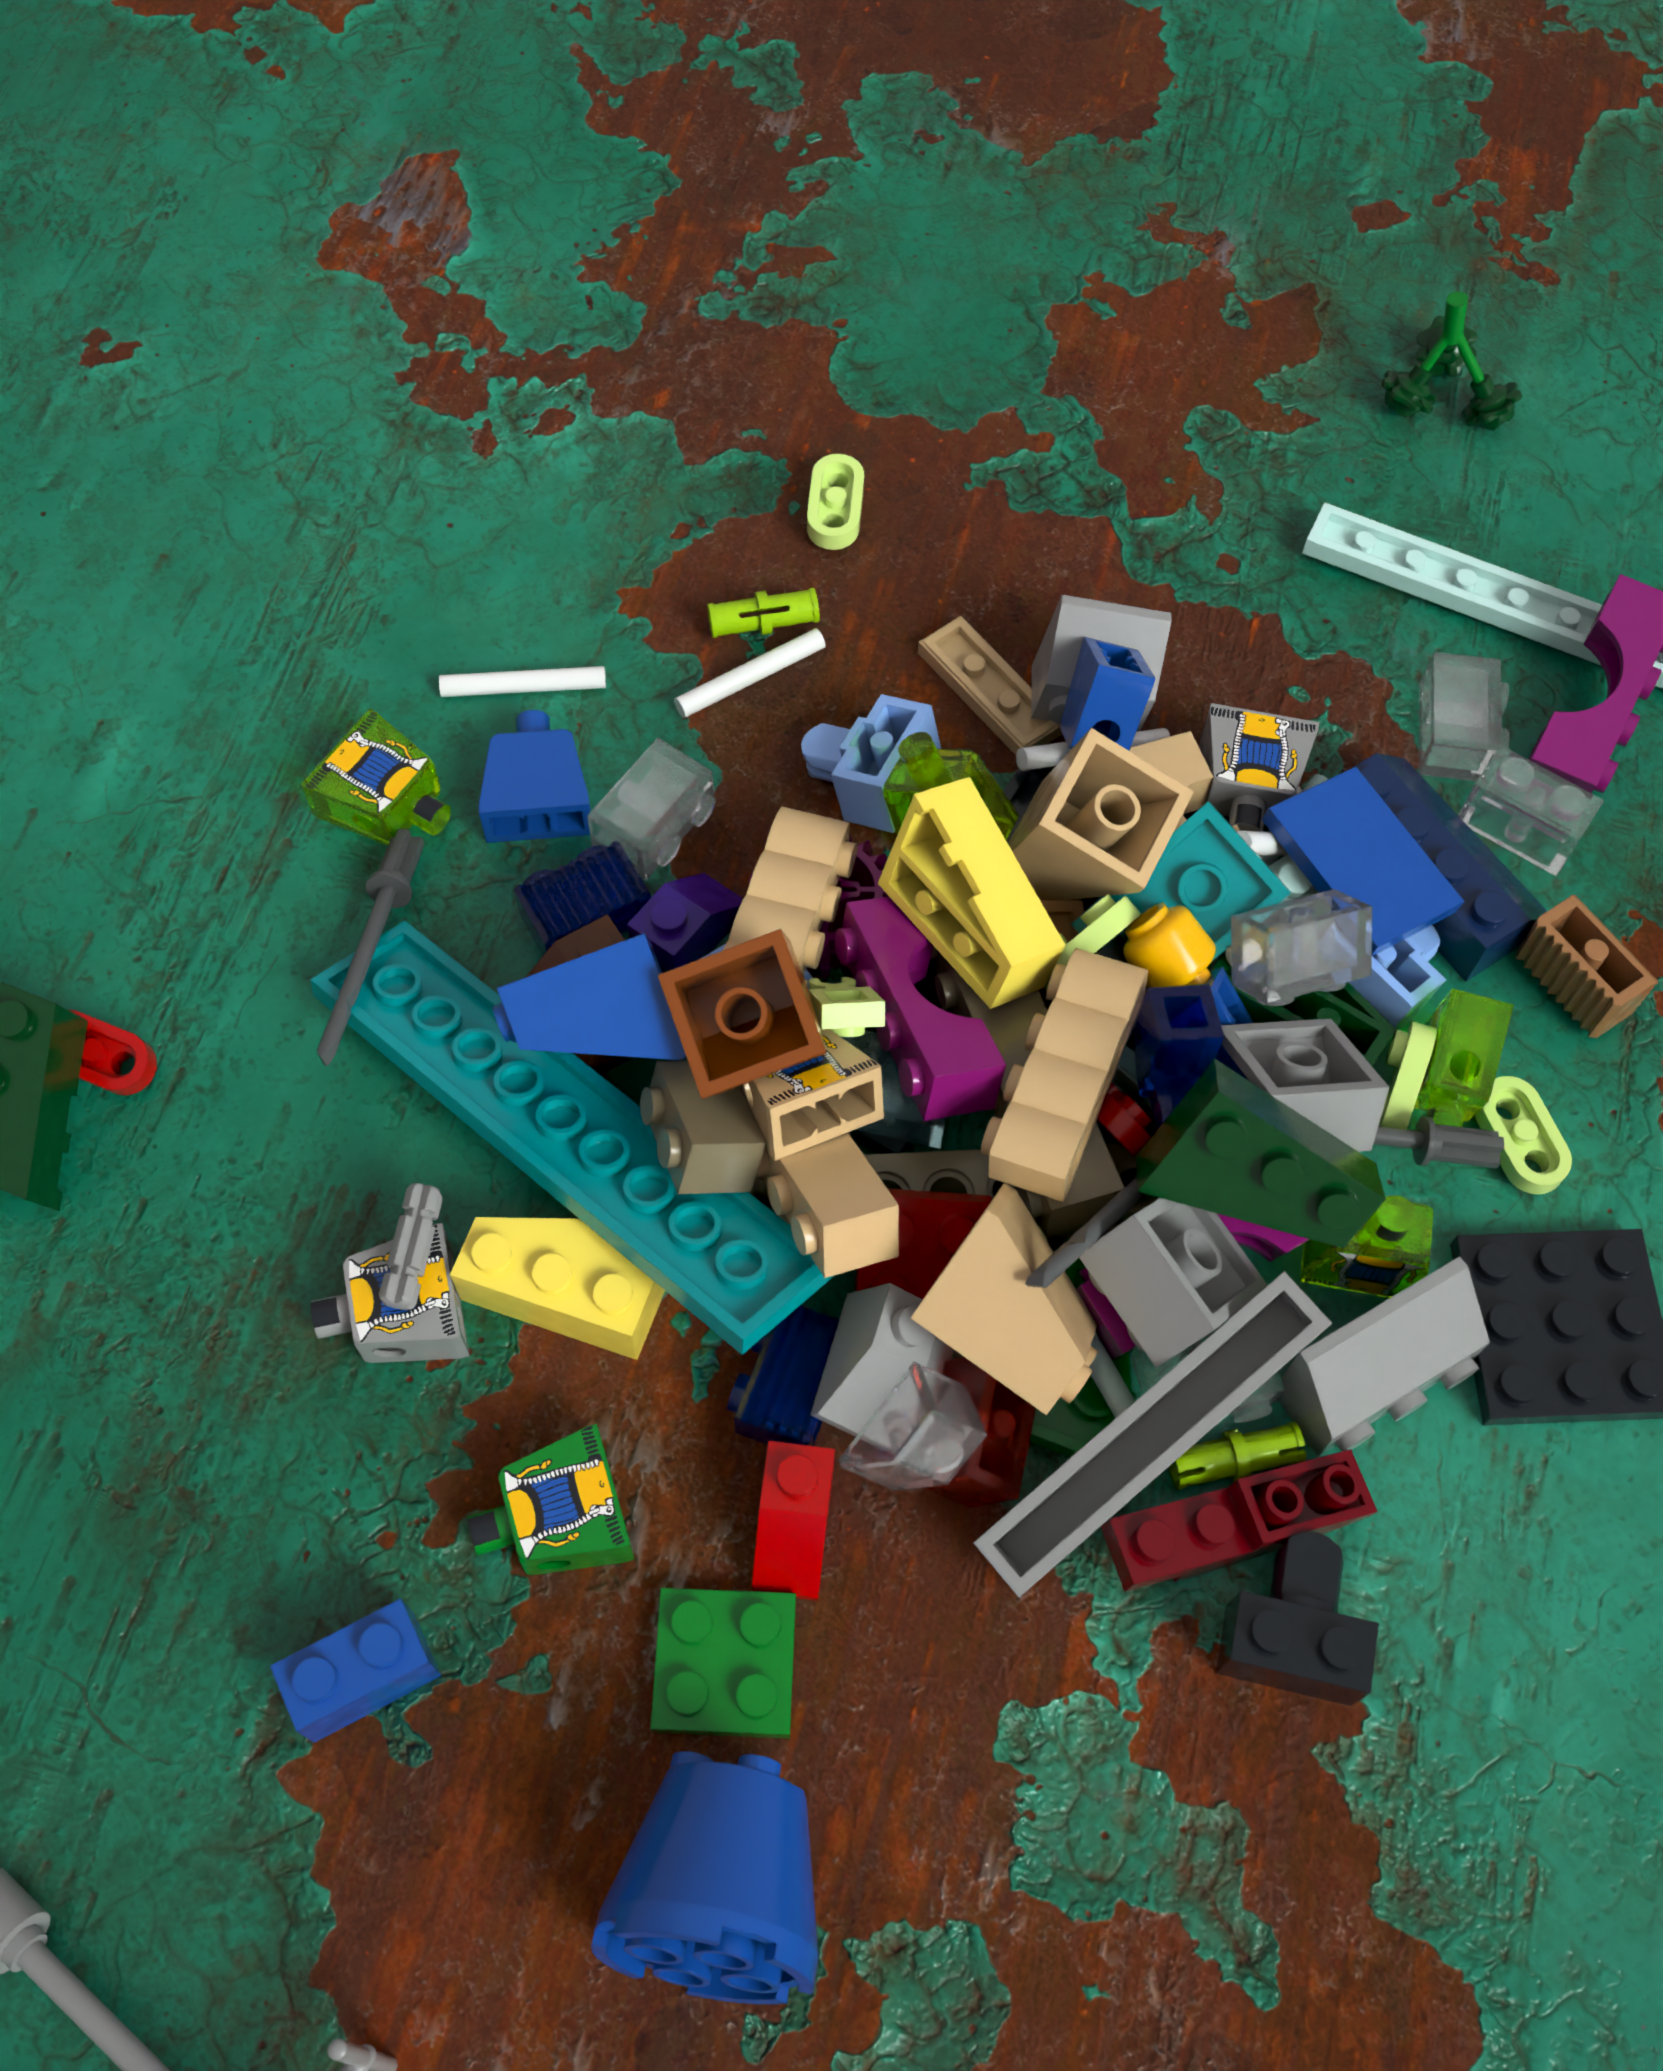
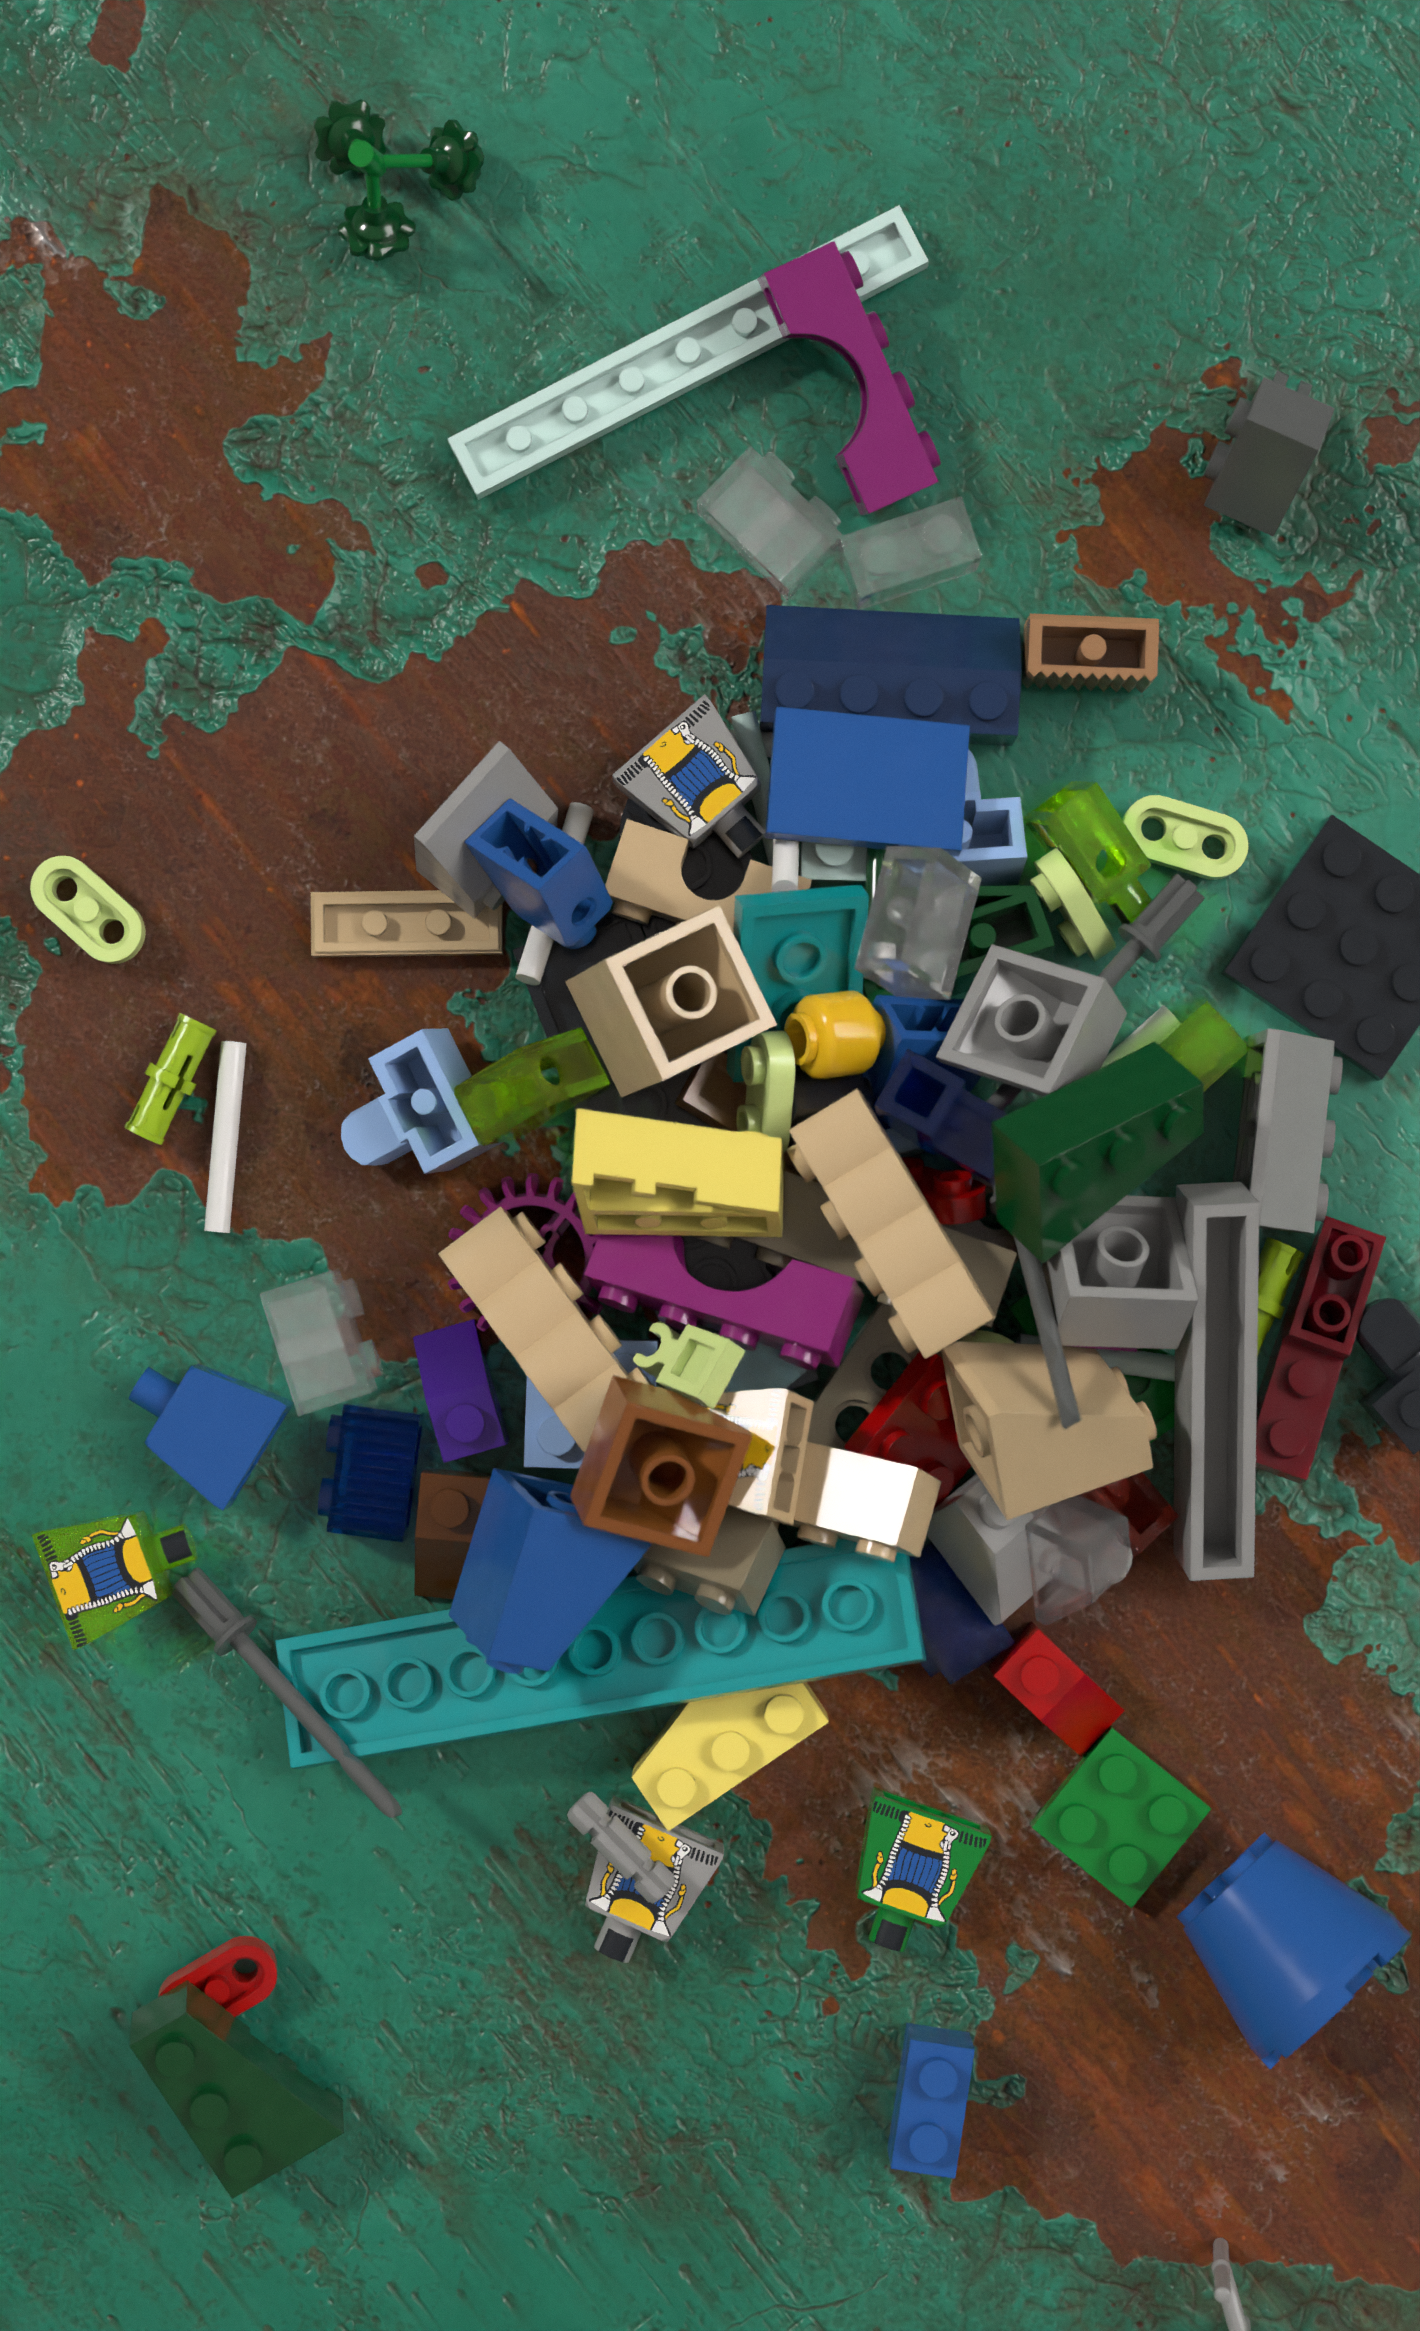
camera: 45 degrees left, 25 degrees up
white bar [439,666,606,697] -> none

